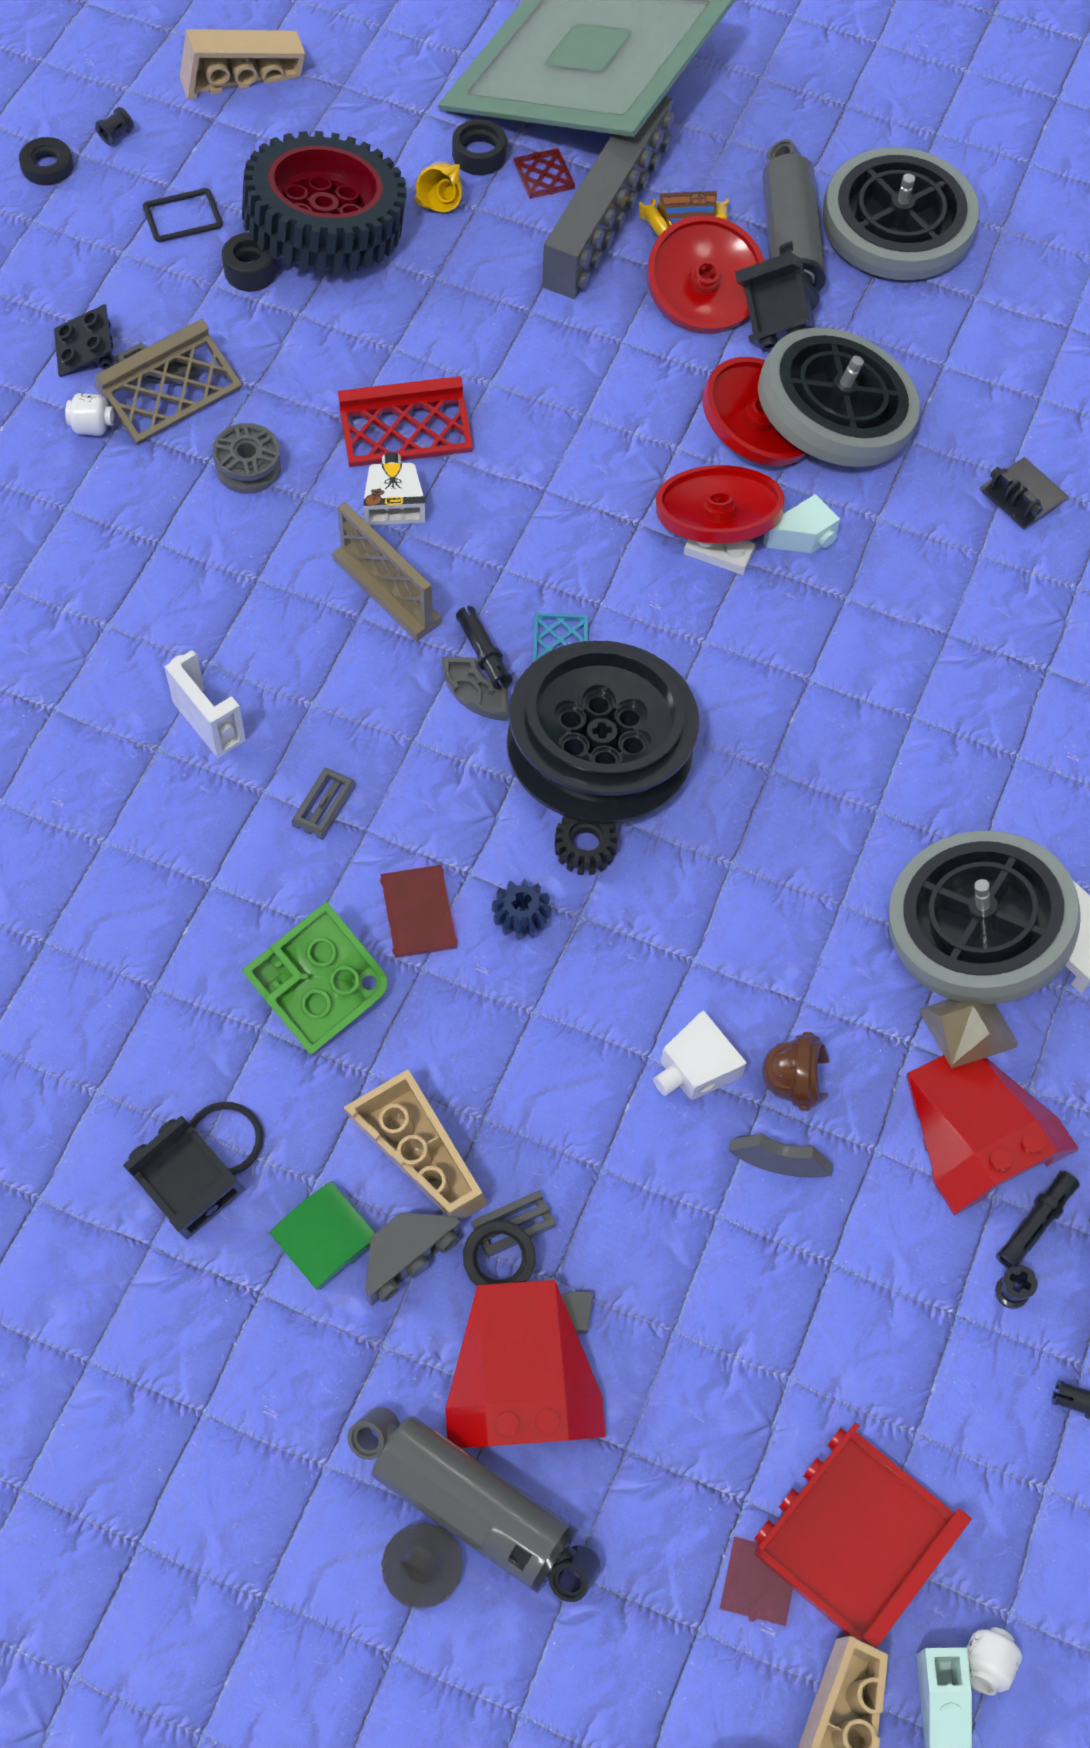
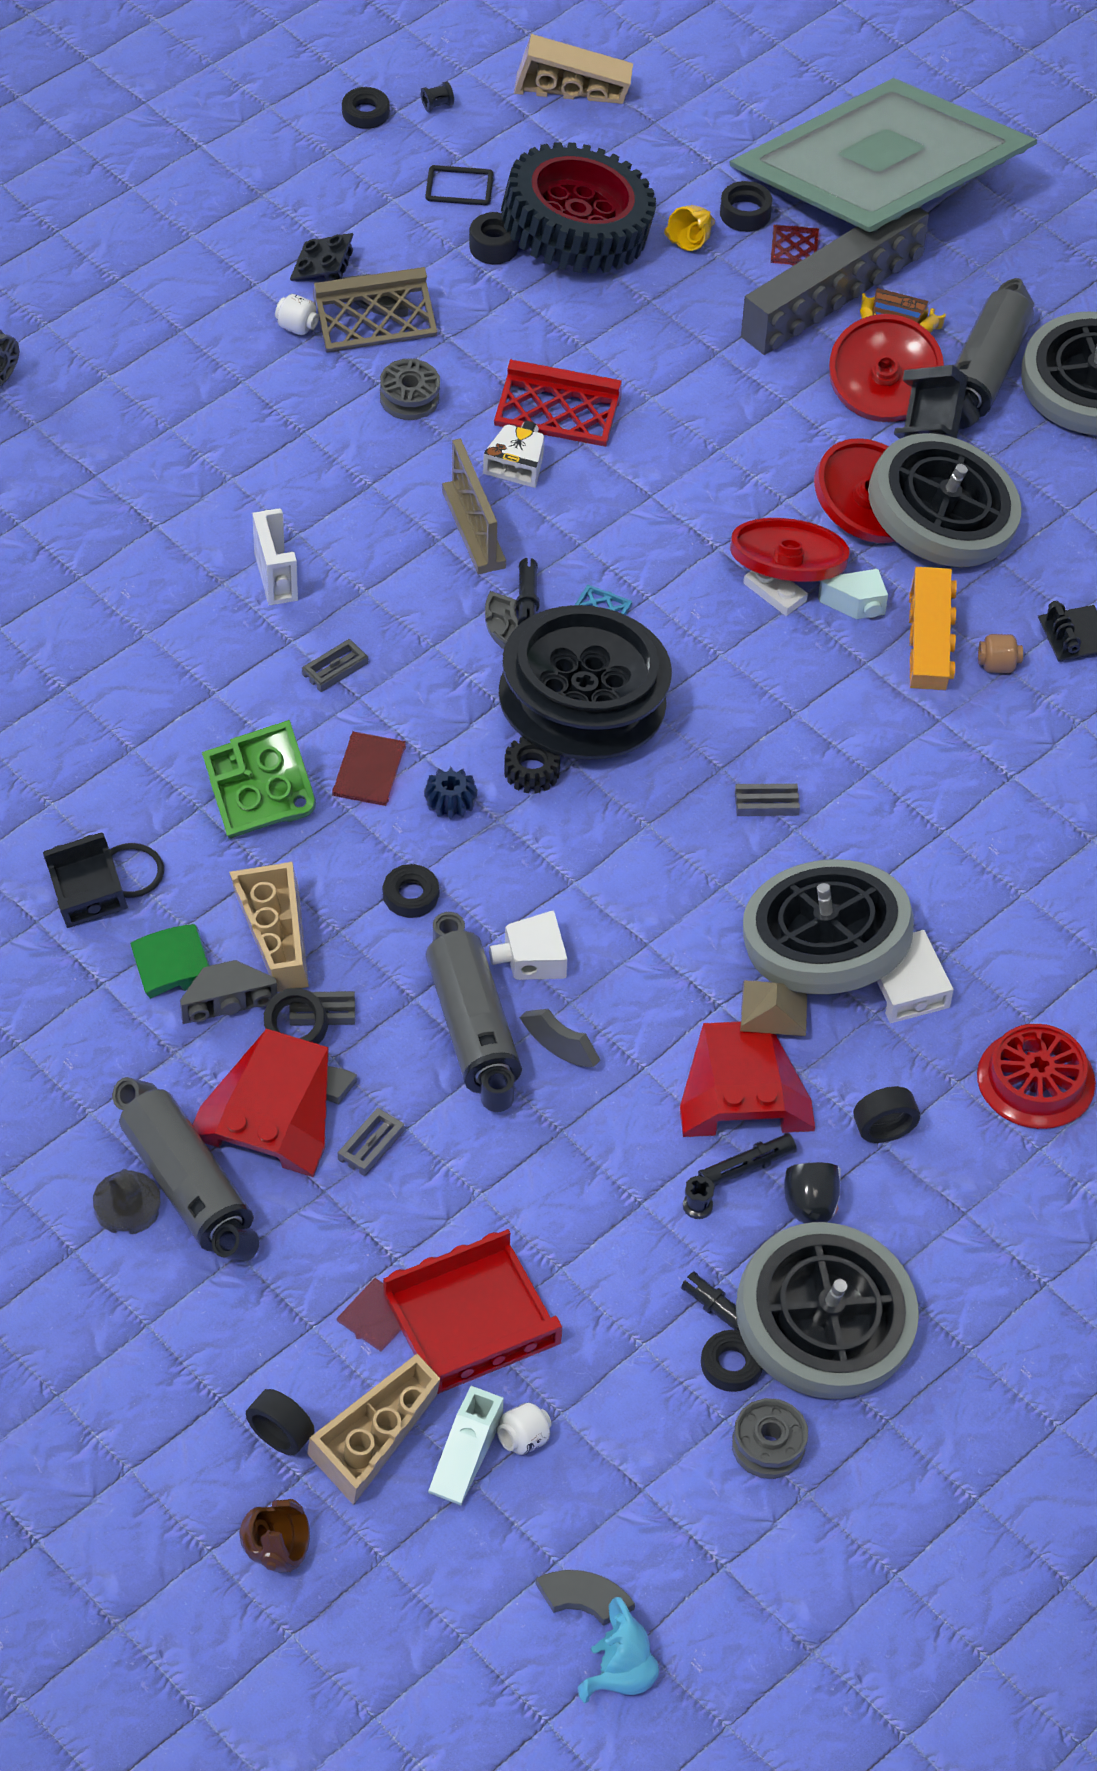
camera: 25 degrees right, 10 degrees down
reddish brown helmet [762,1032,830,1111] -> none
none -> flat silver tile [338,1107,404,1176]
none -> black tyre [382,864,440,918]
none -> dark grey piece [426,912,522,1112]
none -> flat silver tile [735,783,800,816]
none -> light orange wedge [909,567,957,690]
none -> medium nougat head [978,634,1023,673]

